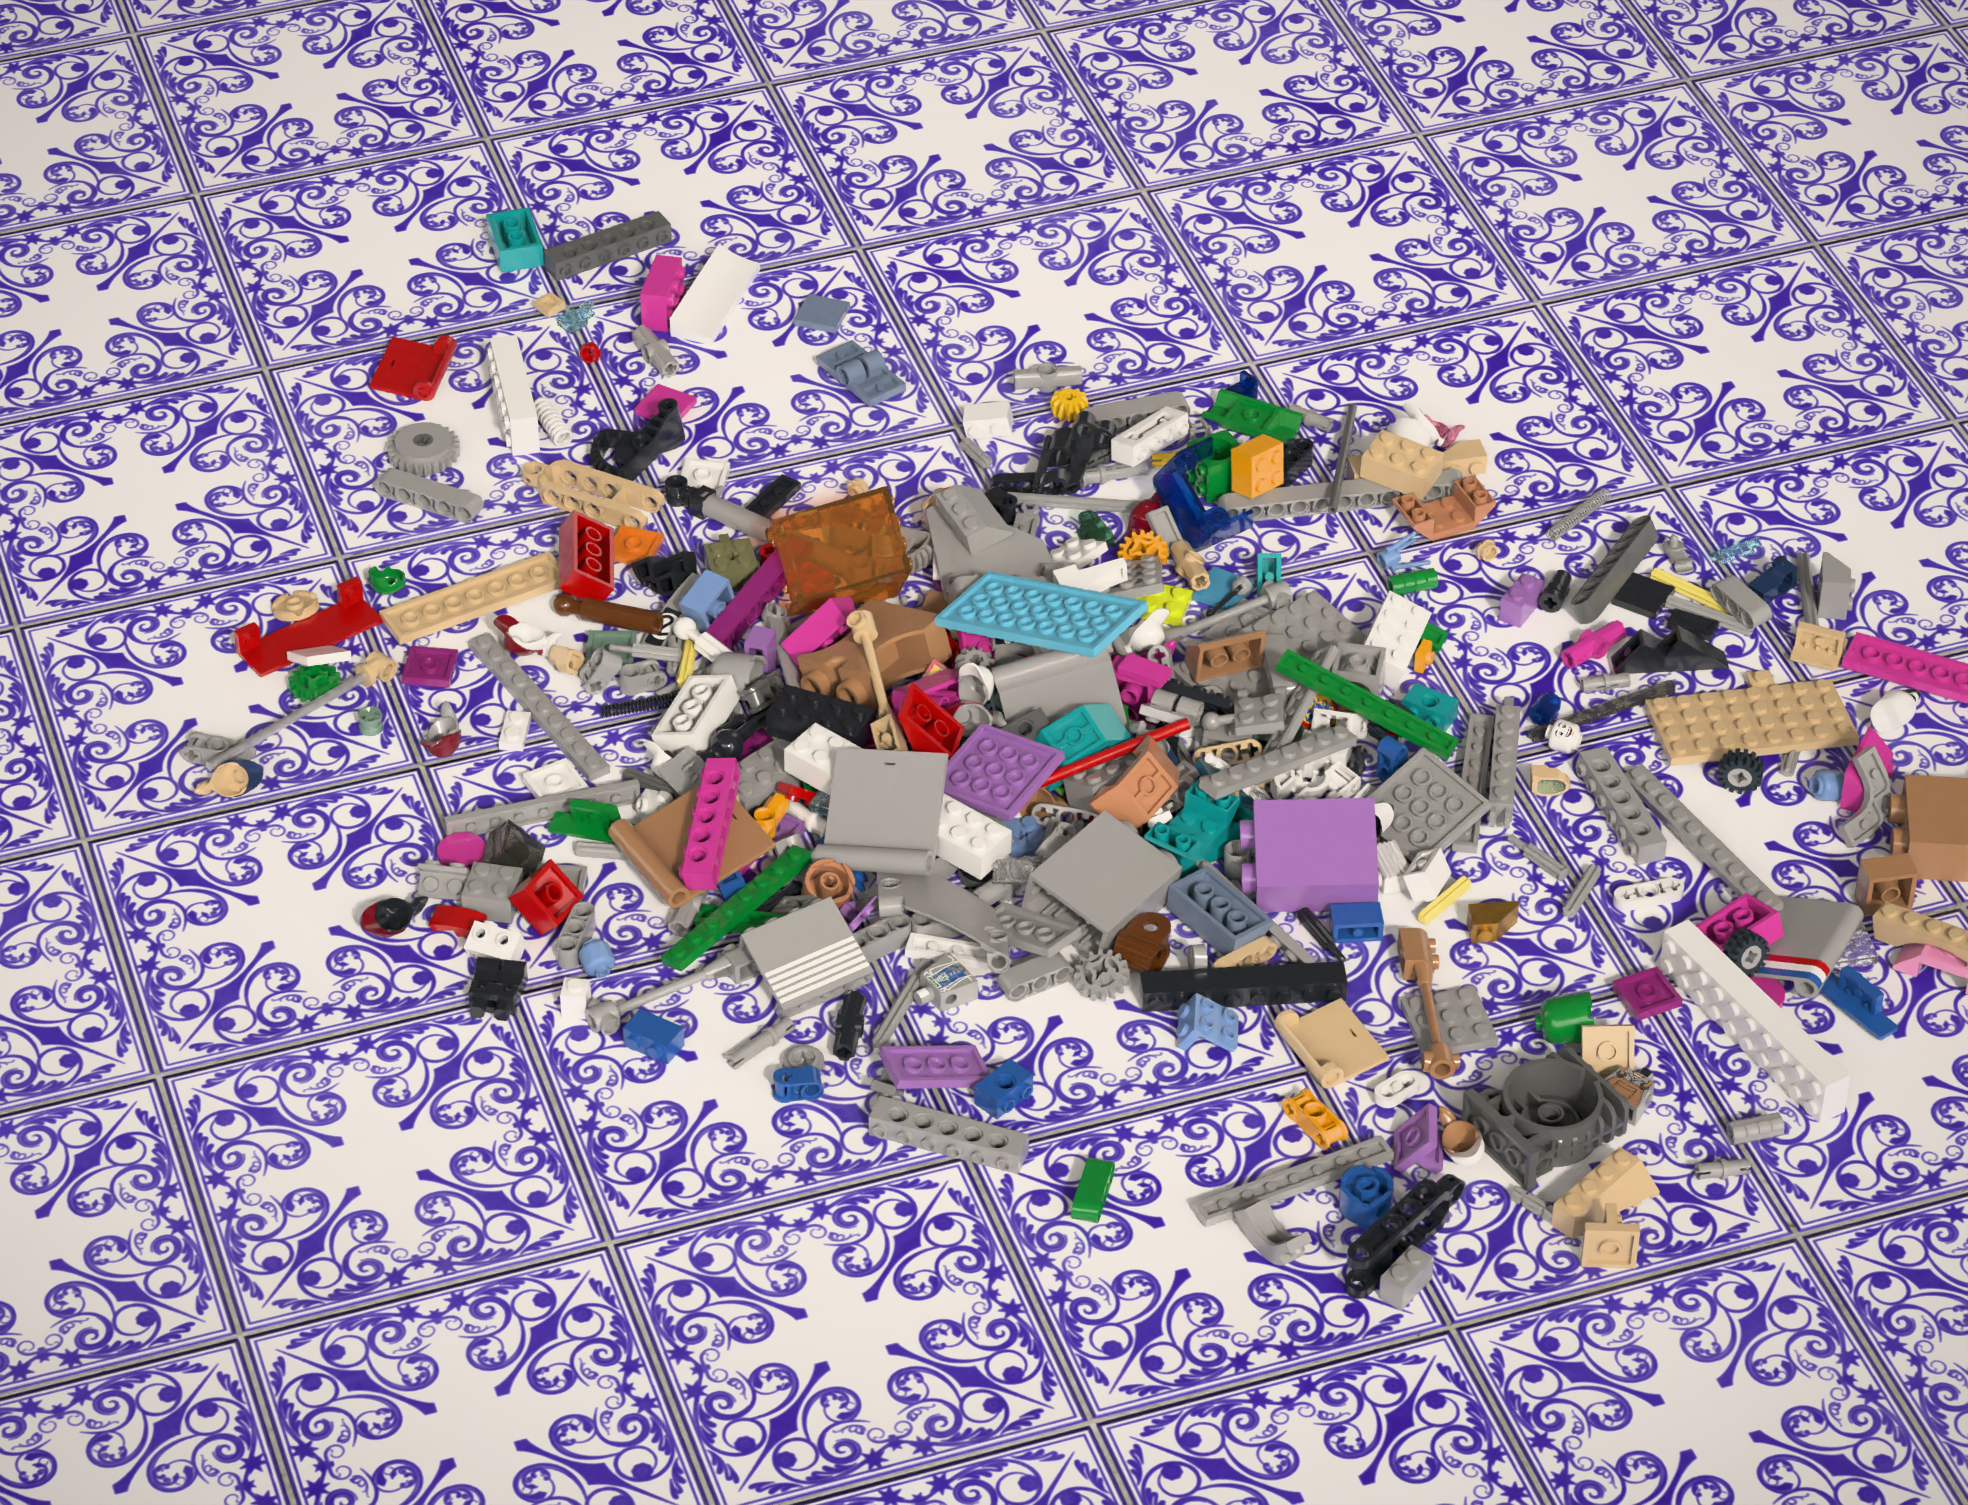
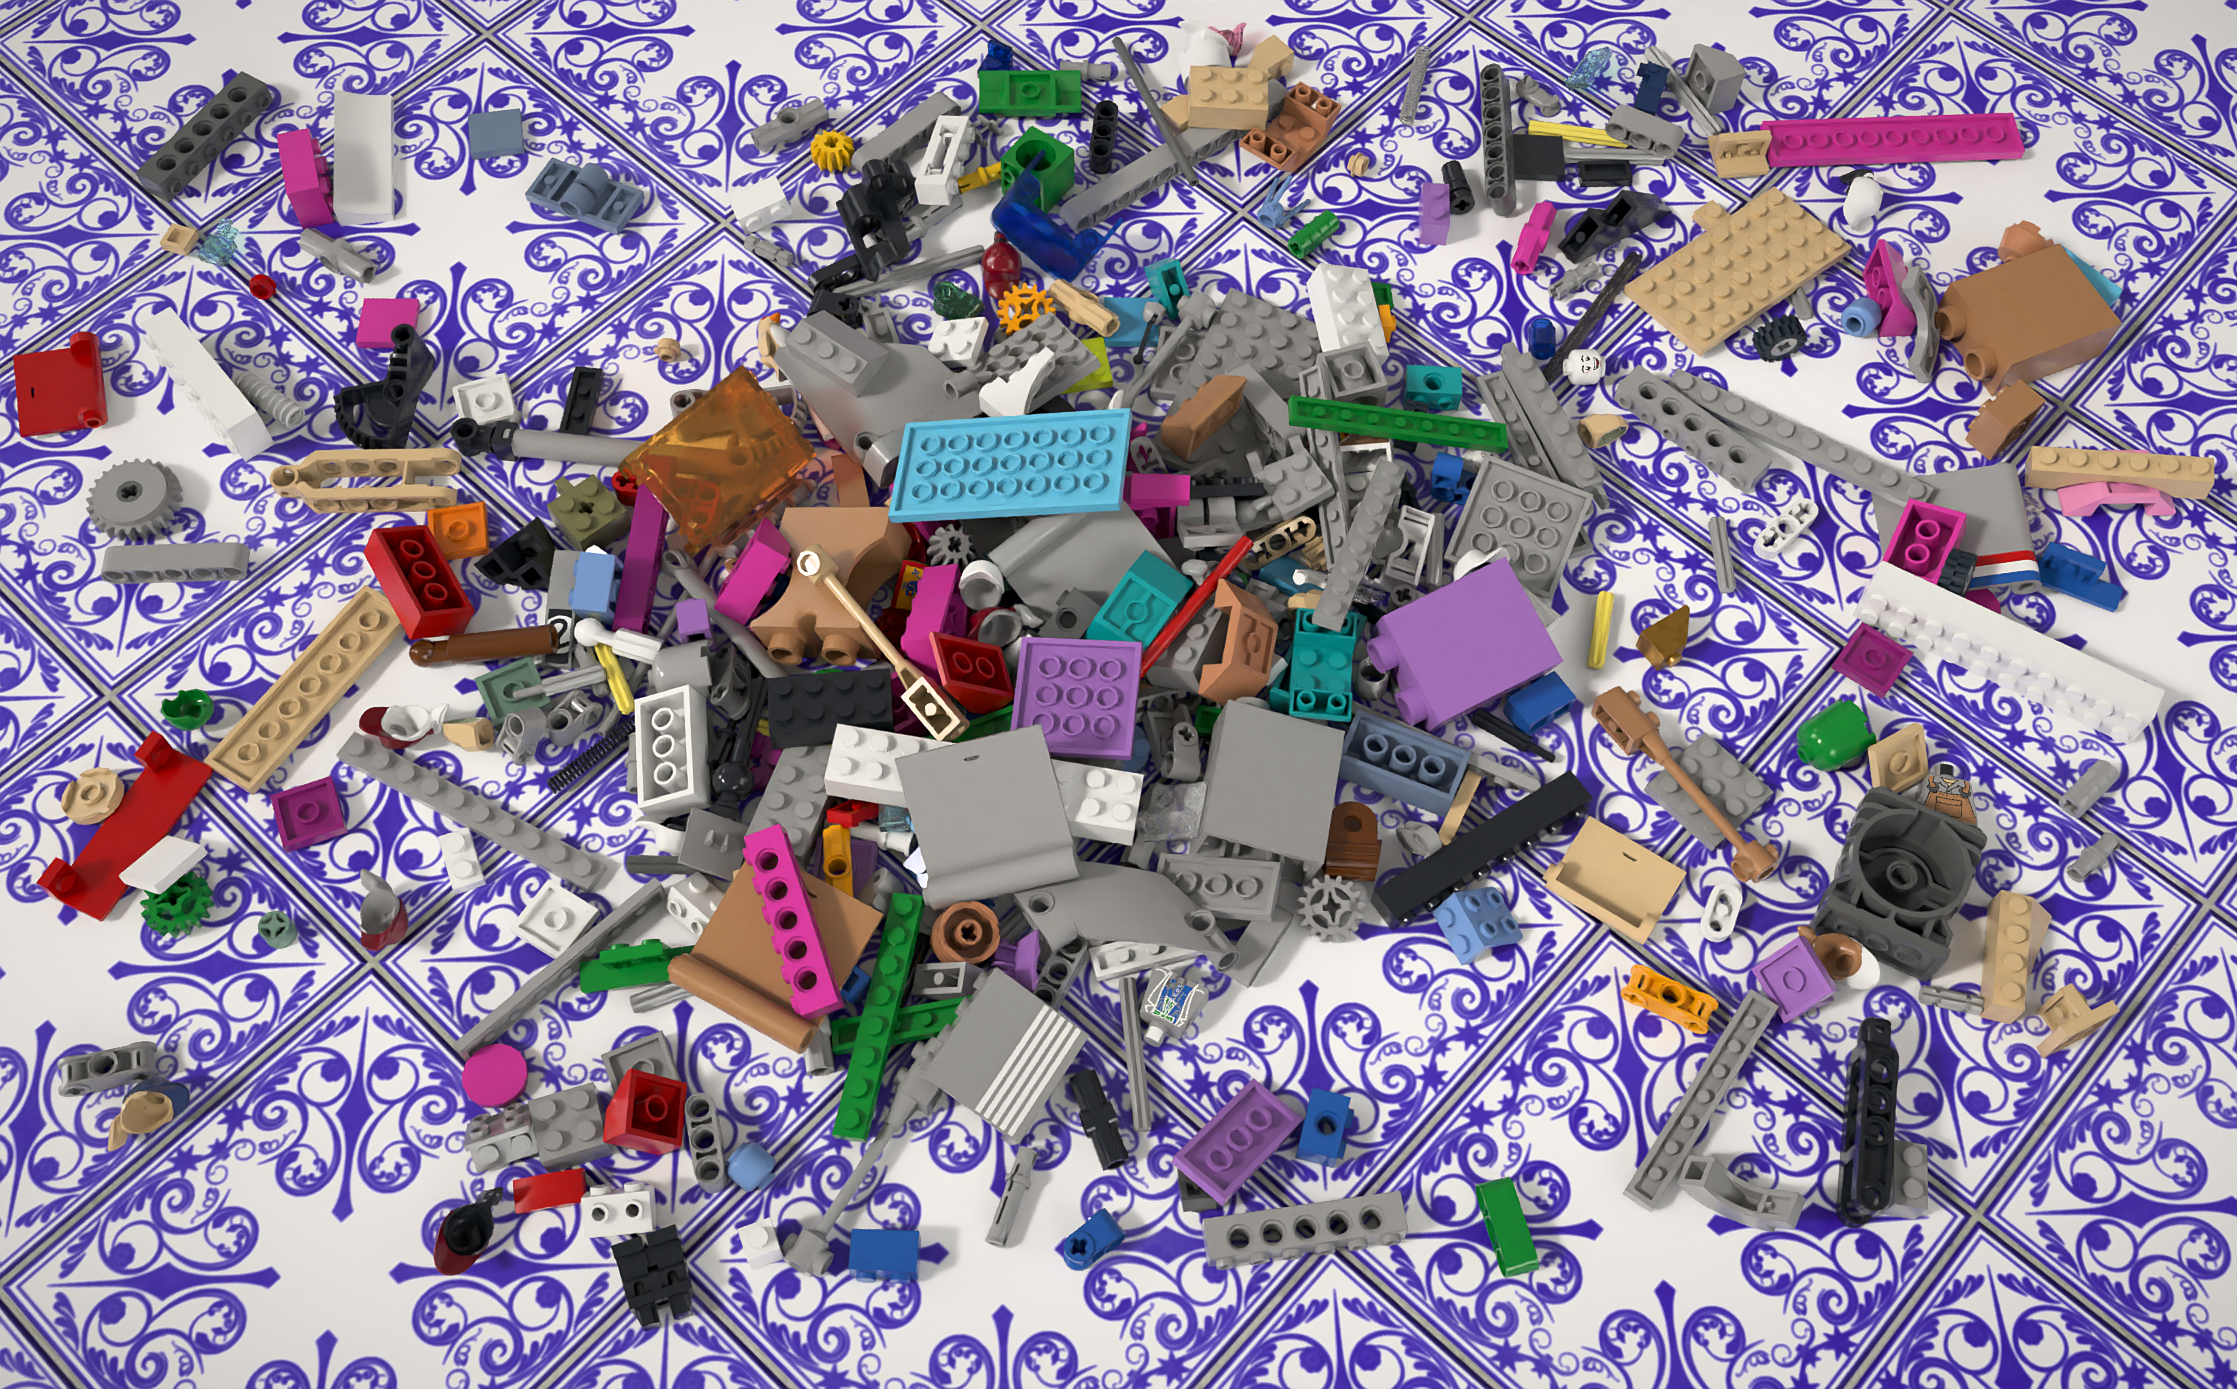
camera: 30 degrees left, 20 degrees up
flat silver piece [206,650,398,771] -> none
clear smoke slope [481,819,546,880] -> none
teal brick [486,207,544,273] -> none
light grey gear [783,1045,824,1071] -> none
light grey tile [1145,505,1182,555] -> none
light orange brick [1231,434,1284,499] -> none
blue brick [1339,1165,1394,1229] -> none
white brick [1403,847,1451,902] -> none
light grey axle [1508,834,1569,881] -> none

